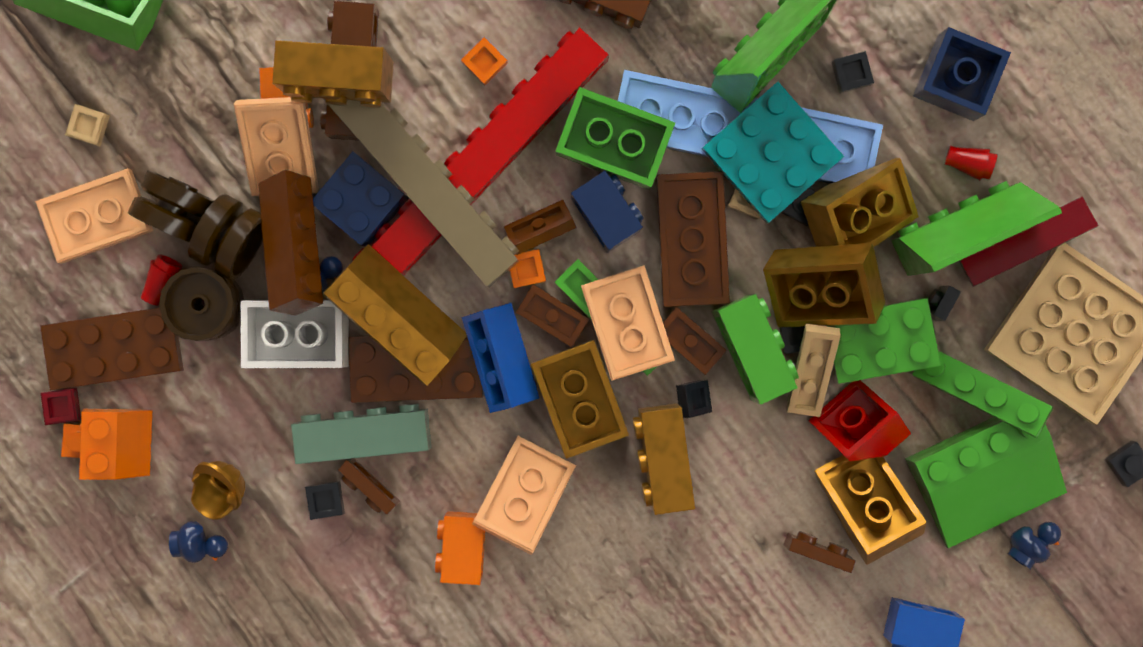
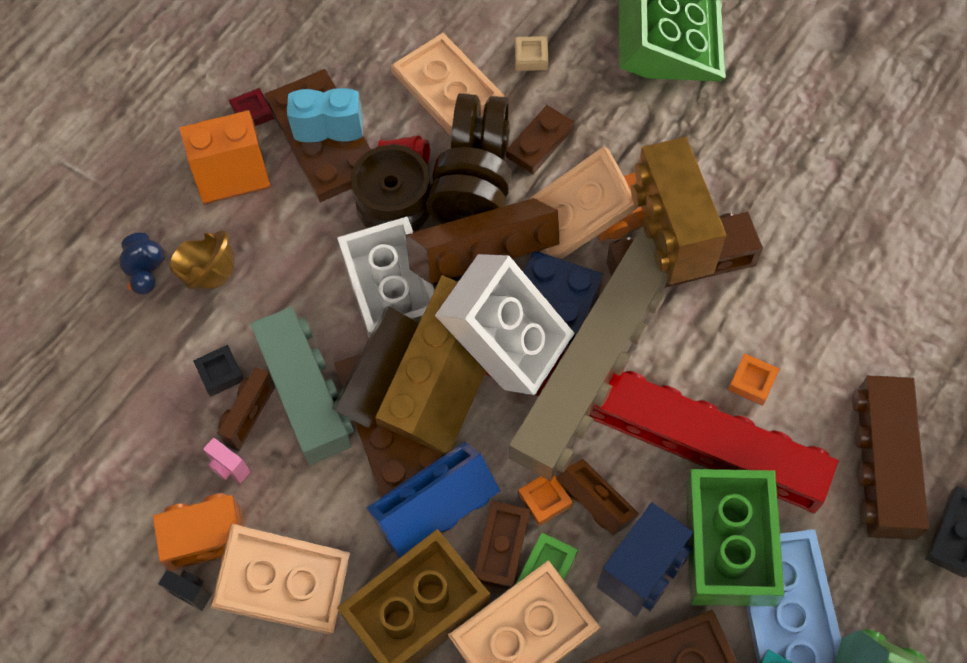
camera: 70 degrees right, 25 degrees down
none -> black plate [158,569,211,611]
none -> bright pink plate [203,437,250,484]
none -> medium azure brick [287,88,363,142]
none -> dark brown tile [332,306,419,428]
none -> white brick [435,254,575,395]
none -> reddish brown plate [506,105,574,175]

